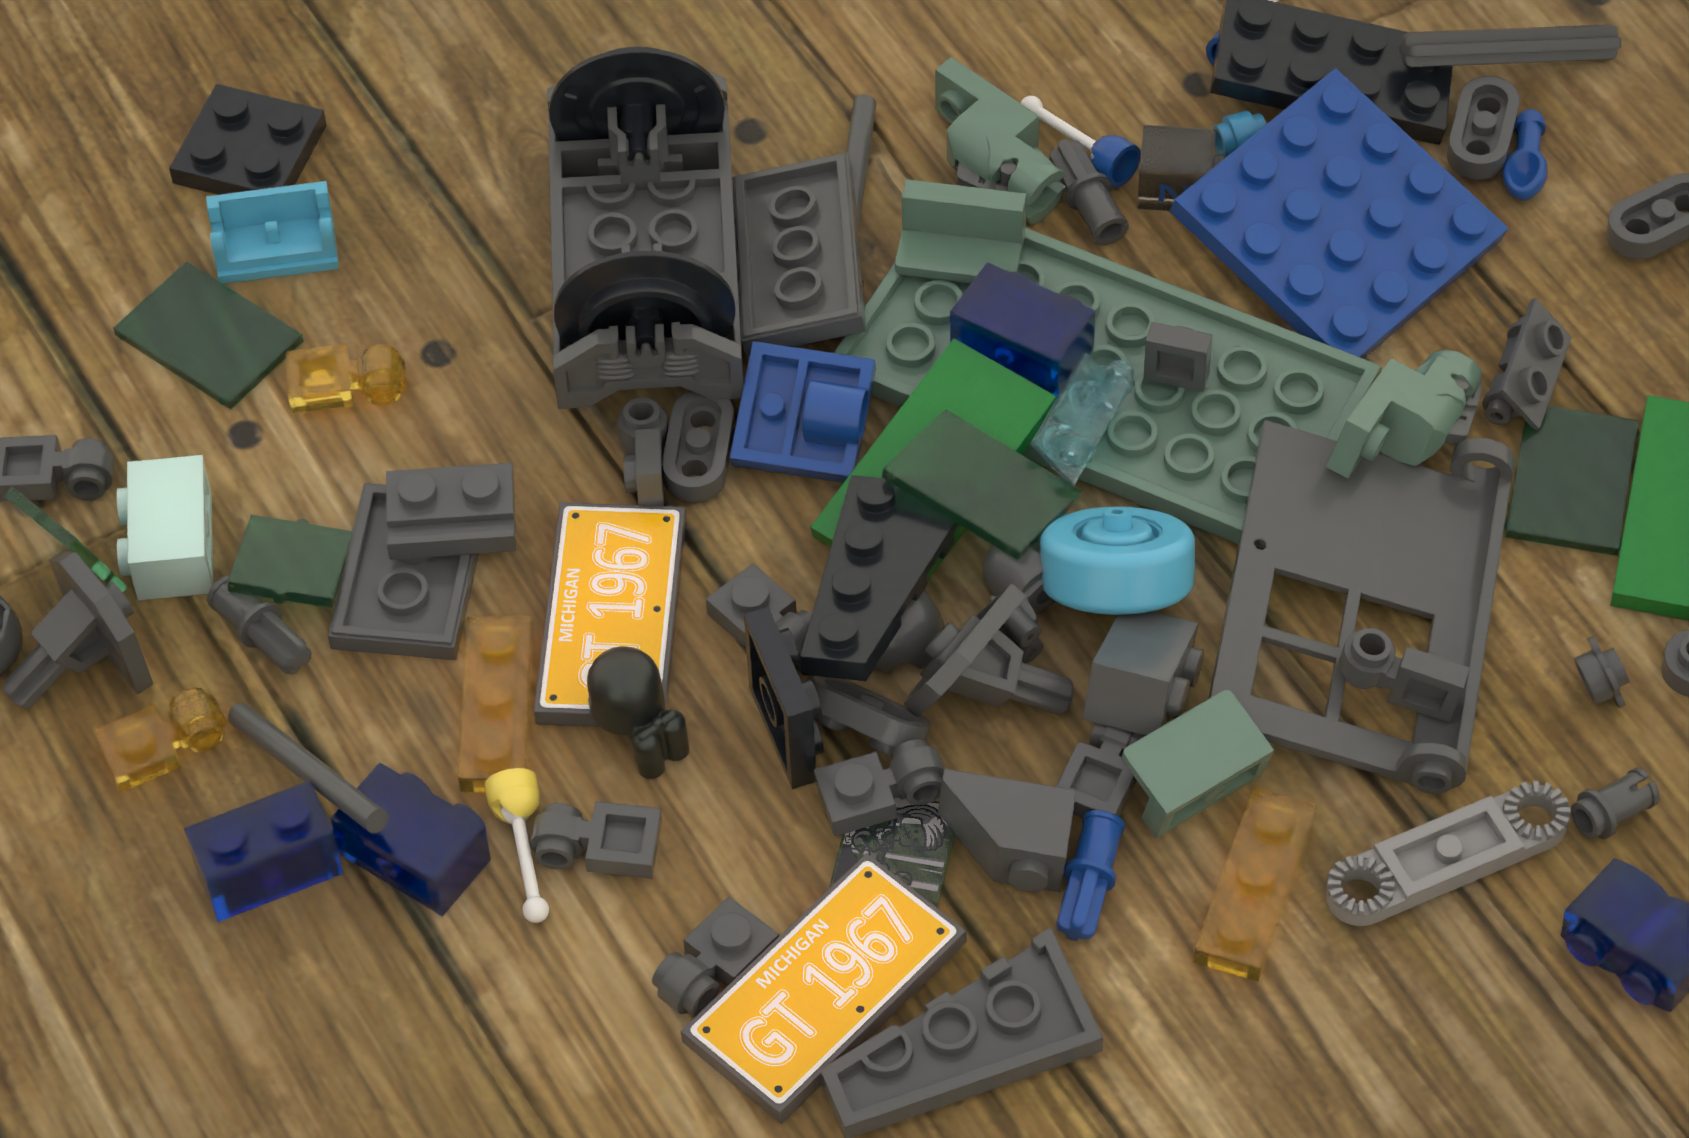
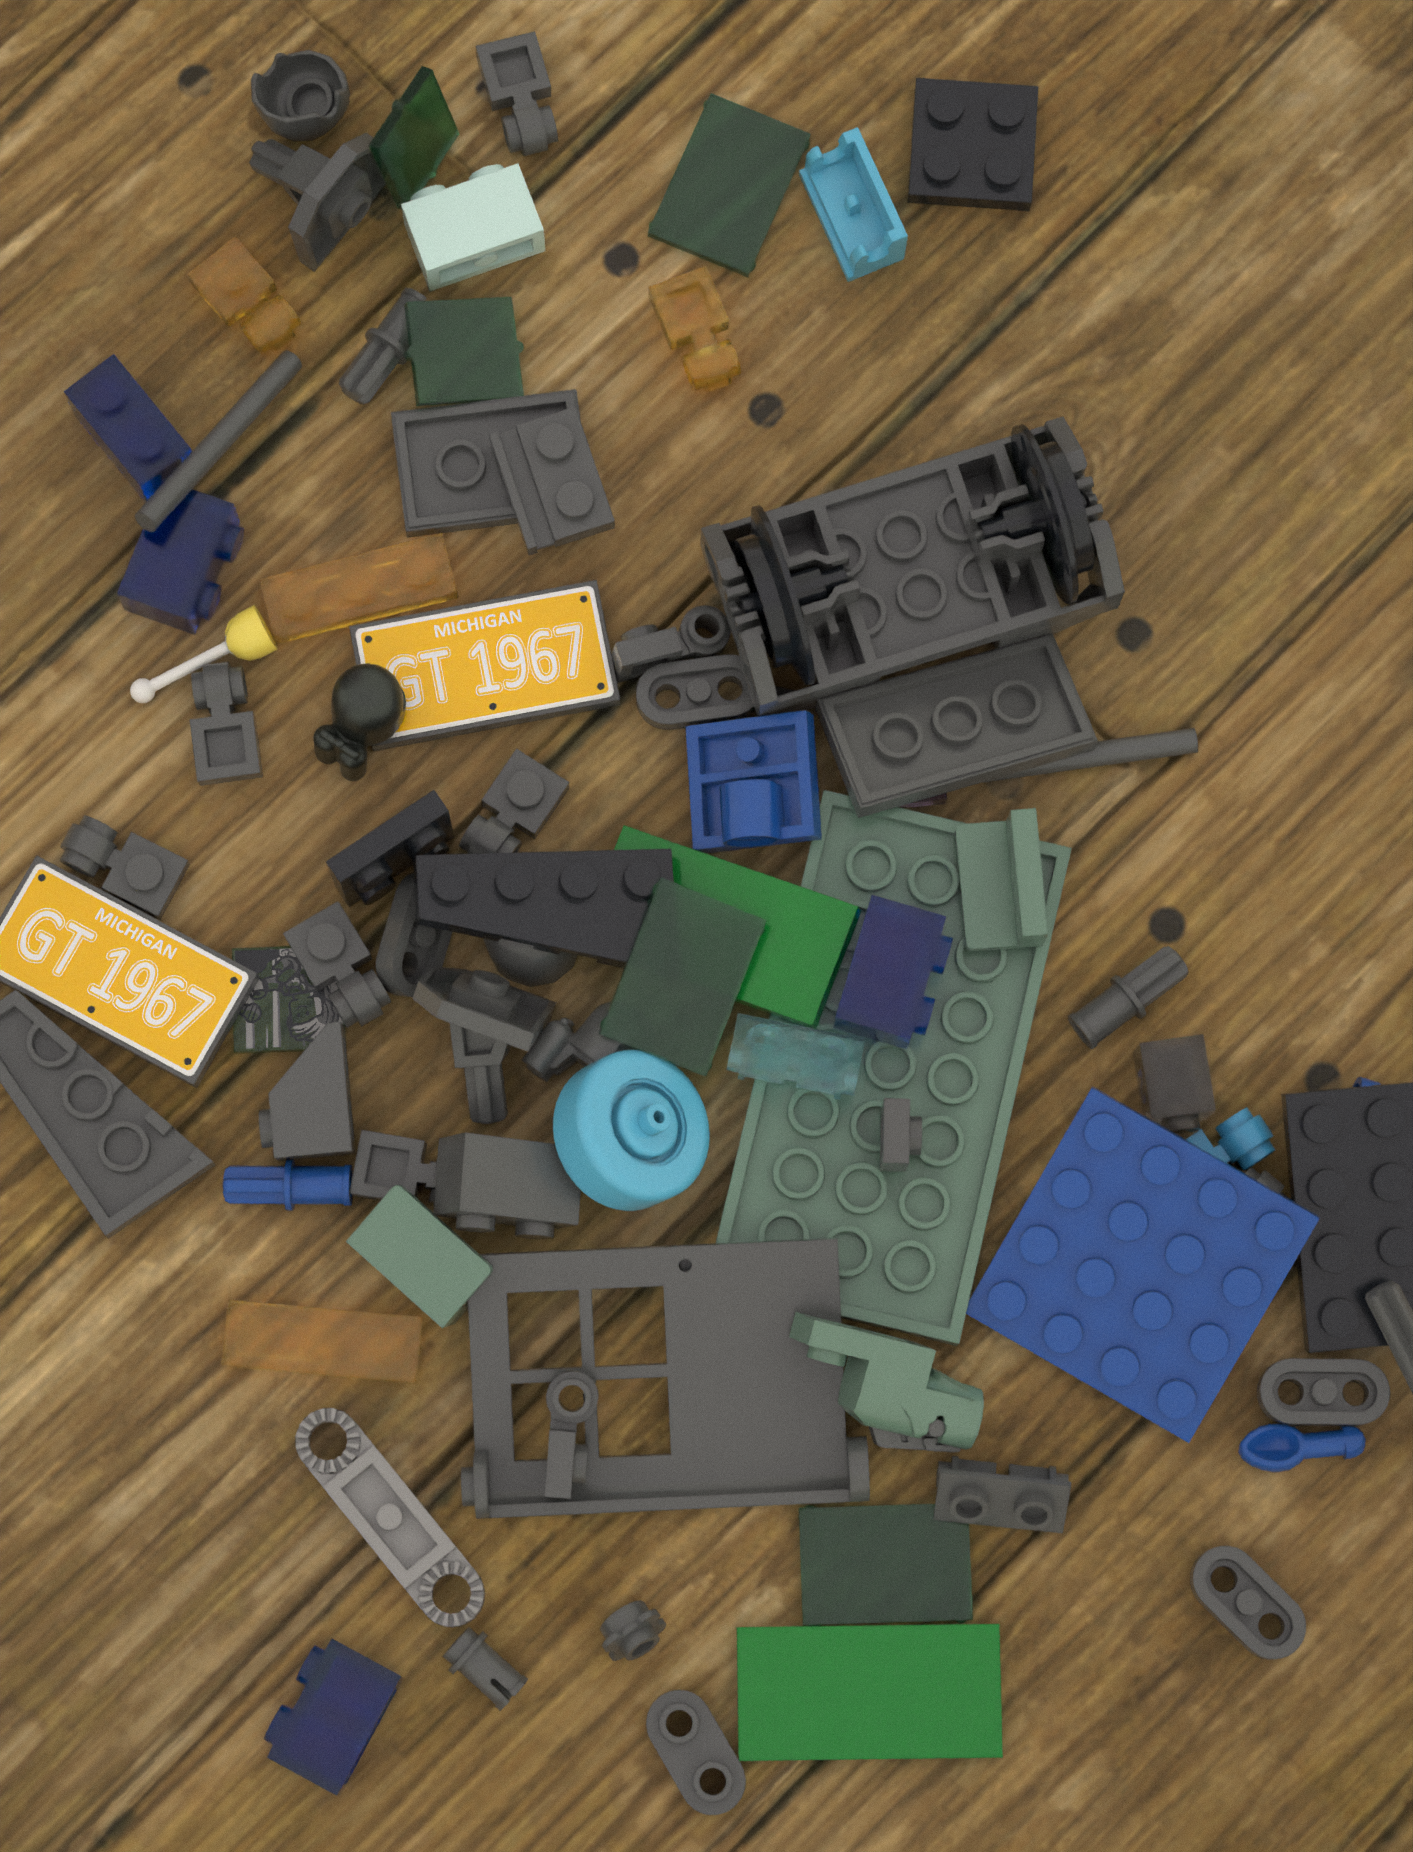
camera: 70 degrees right, 25 degrees up
sand green plate [935,57,1067,225] -> none
blue hinge [1020,96,1141,188] -> none

